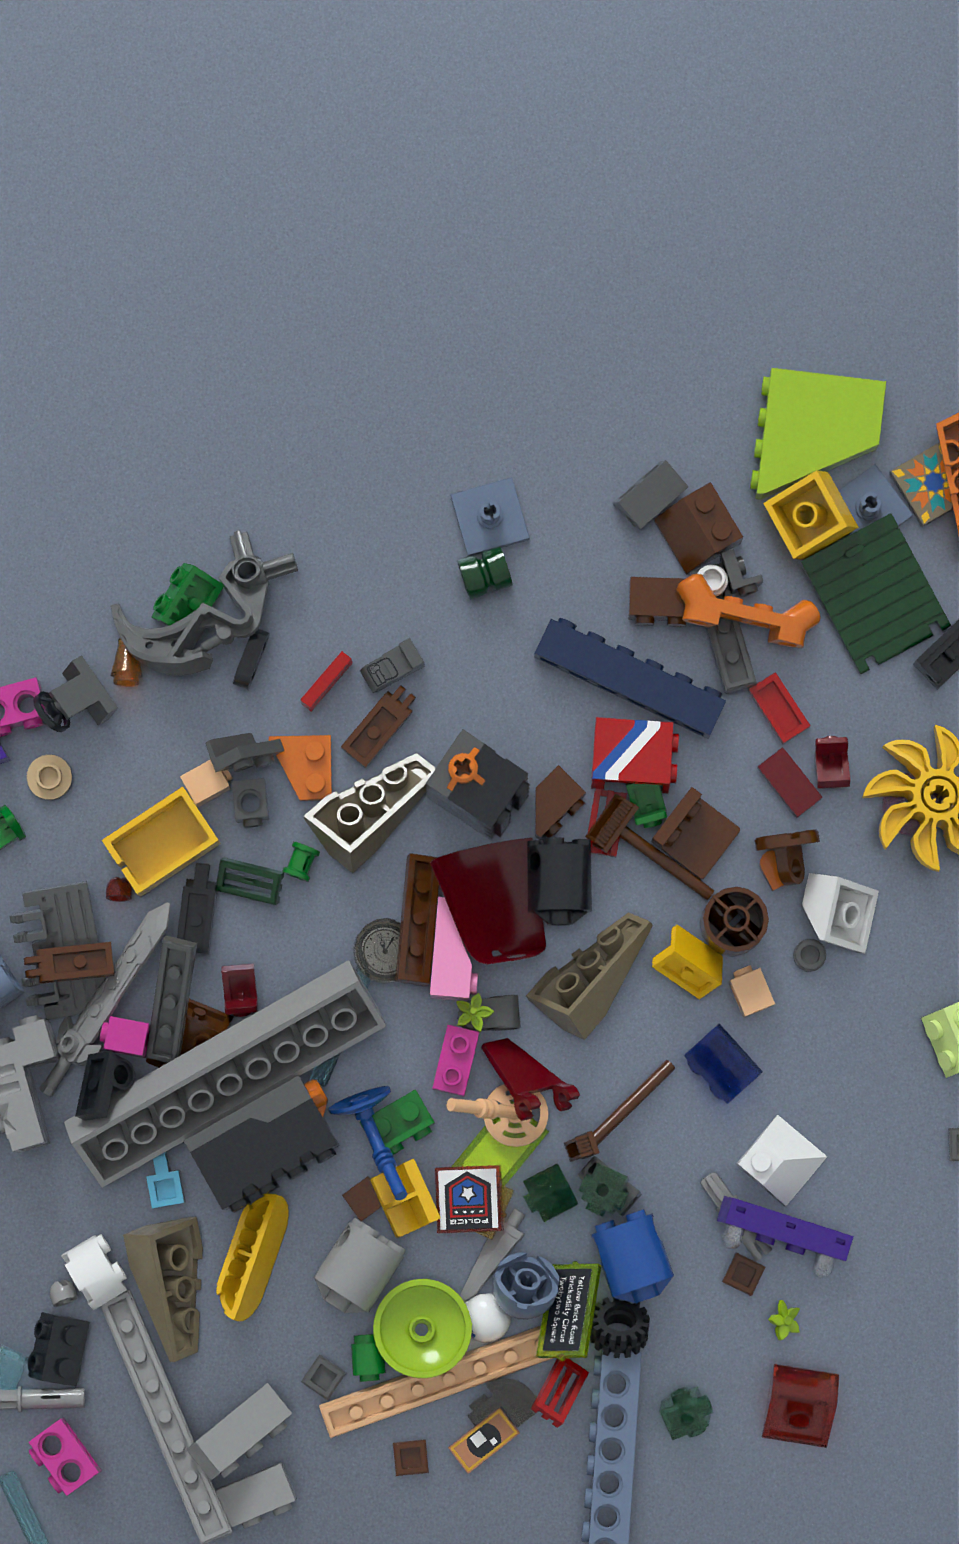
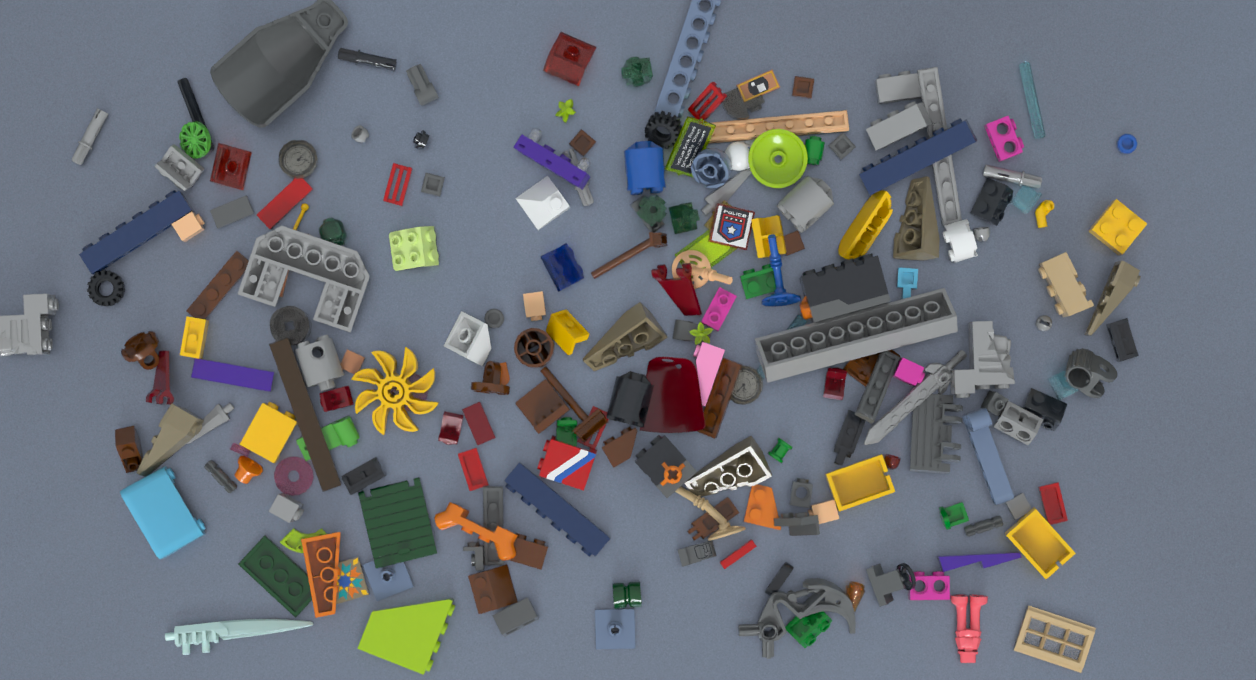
camera: 165 degrees left, 5 degrees up
reddish brown hinge [24,942,114,983] -> none
tan piece [27,755,72,800] -> none
black plate [75,1051,135,1121] -> none
dark green tile [215,857,284,905] -> none
white plate [697,565,728,596] -> none
yellow brick [763,470,859,560] -> none
none -> tan dish [675,486,746,541]
none -> dark blue brick [859,118,977,195]

